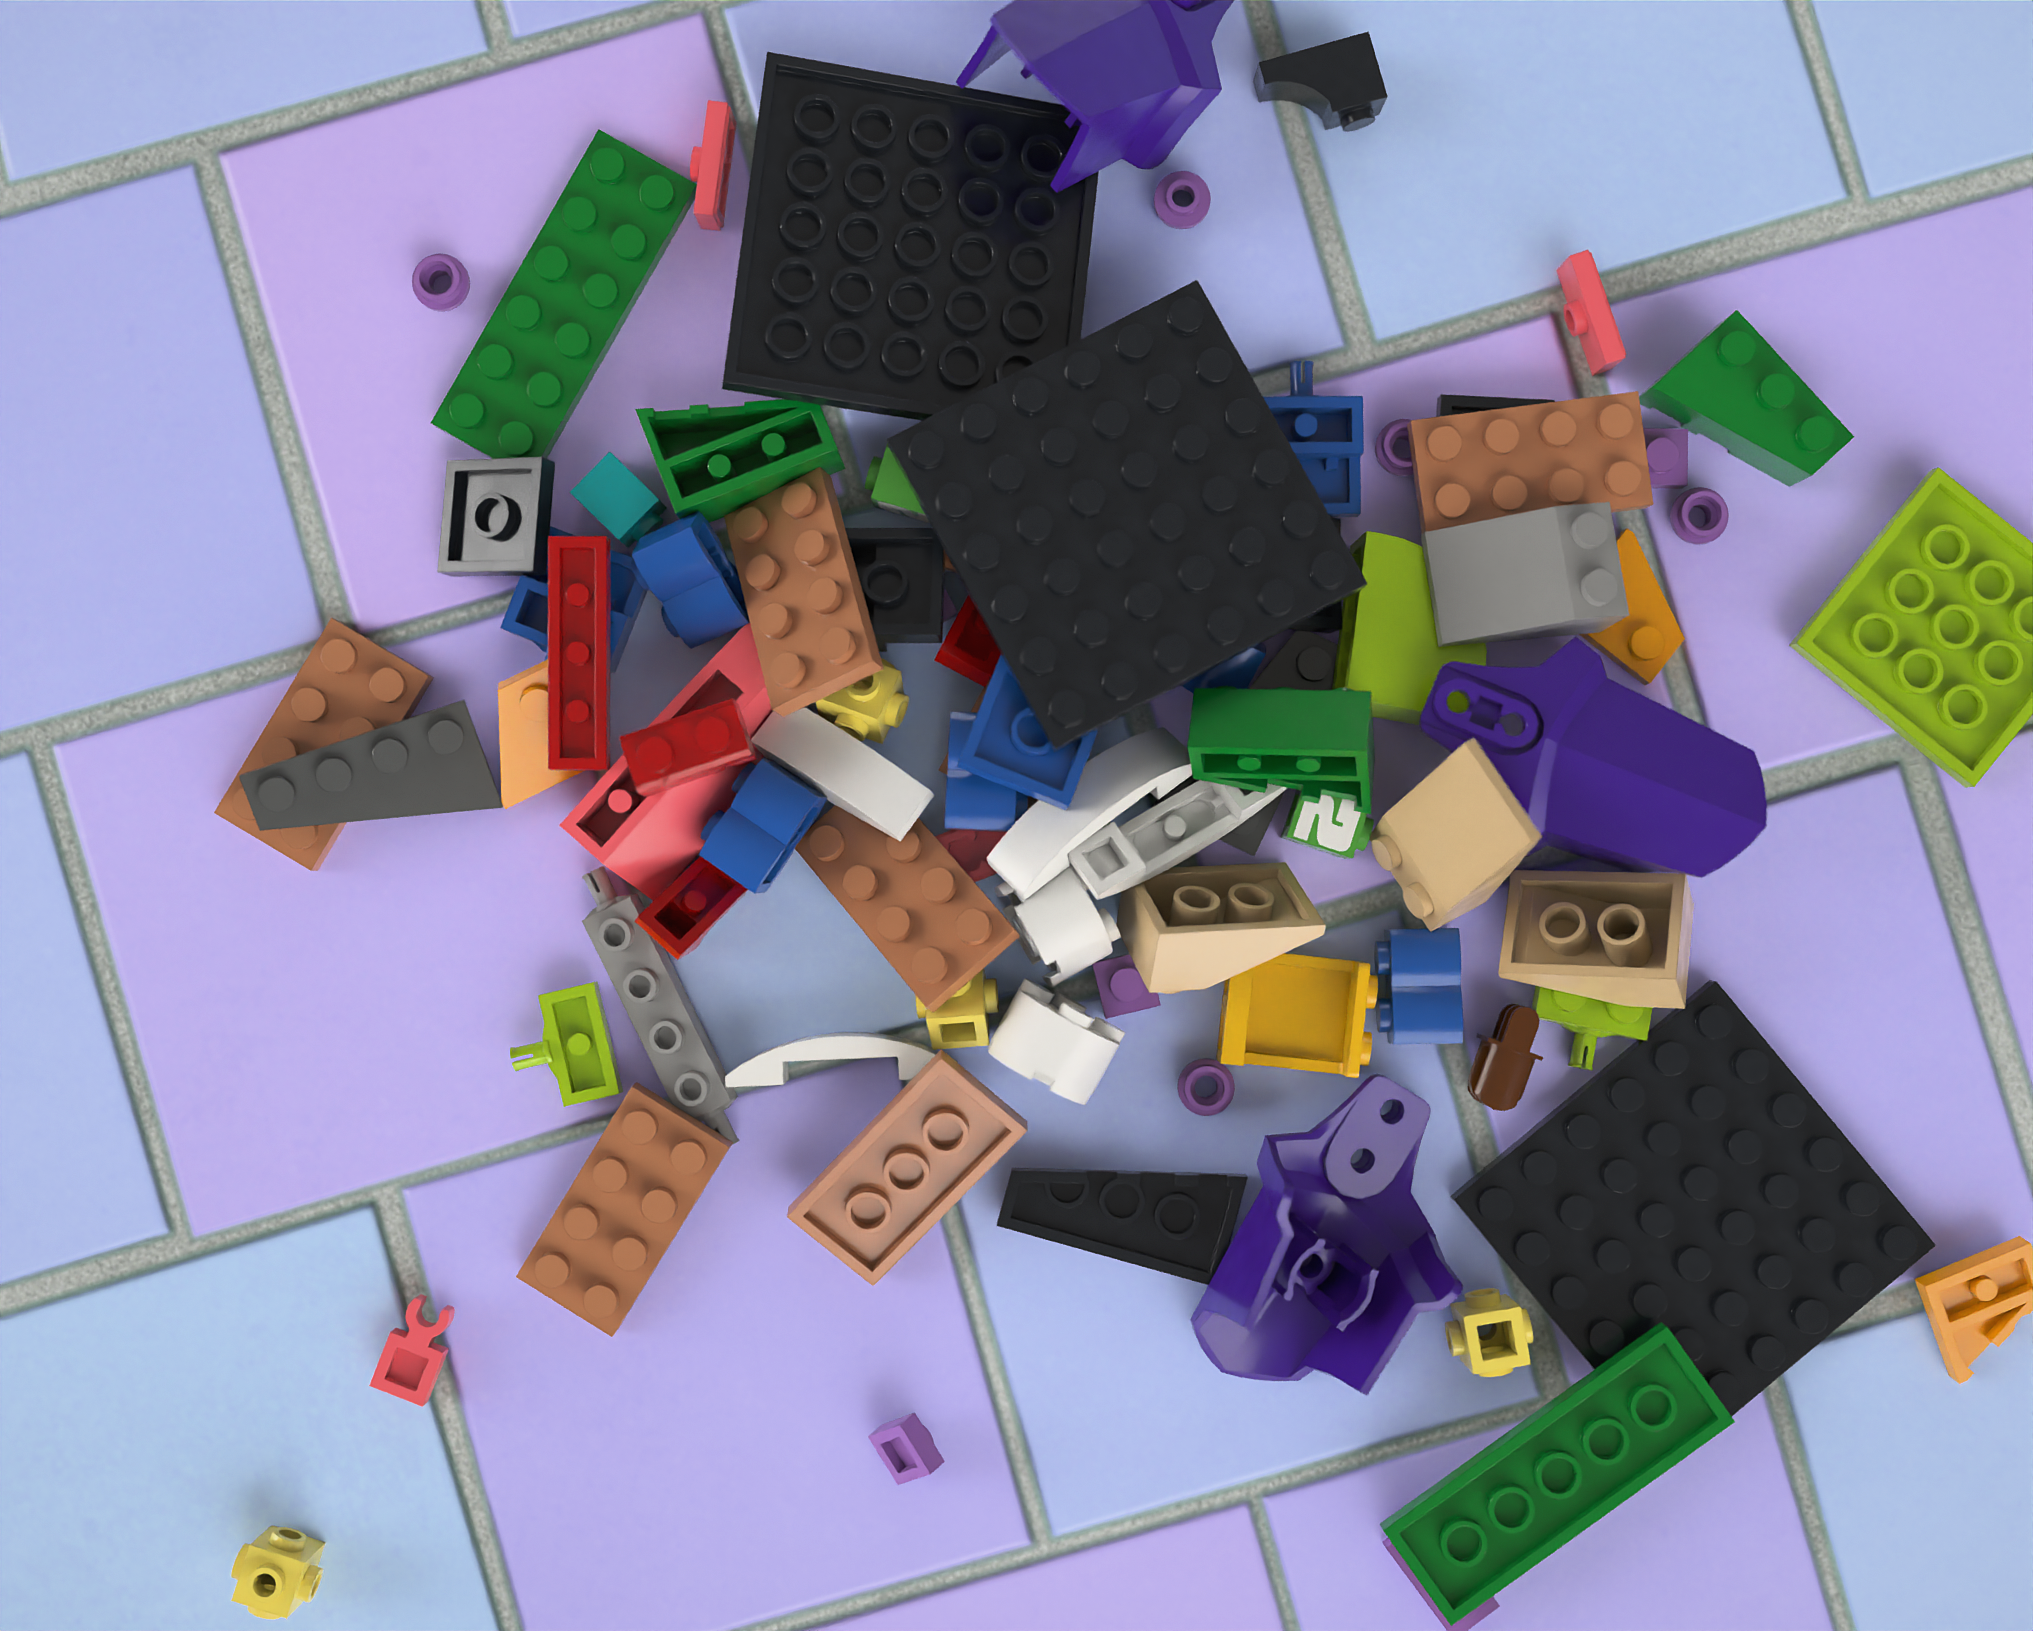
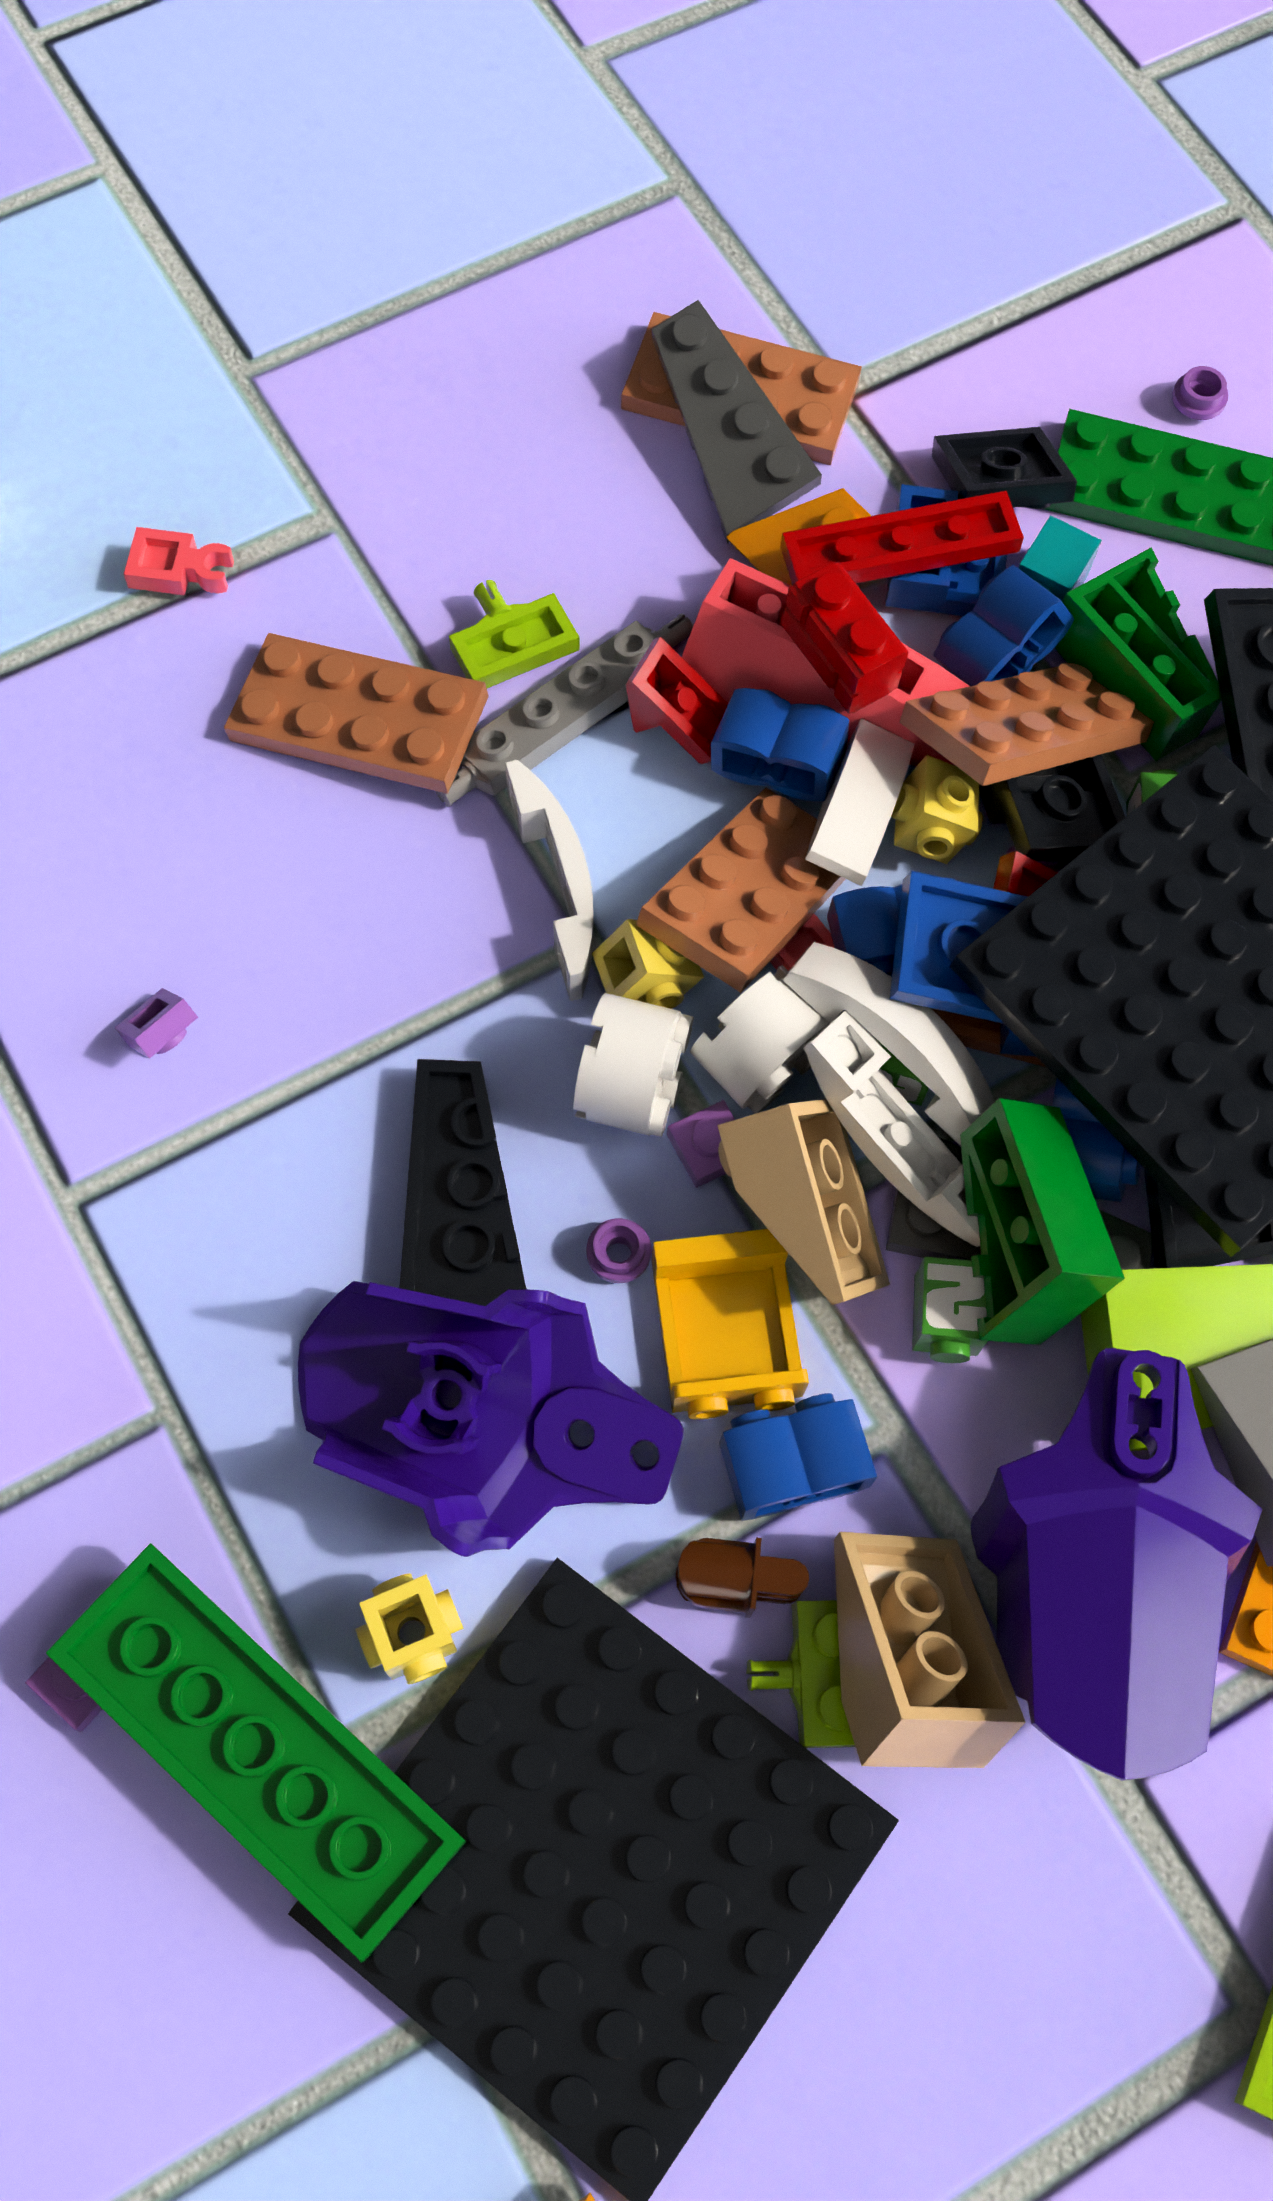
camera: 75 degrees right, 20 degrees down
nougat plate [787,1049,1028,1286] -> none
tan slope [1369,738,1542,932] -> none

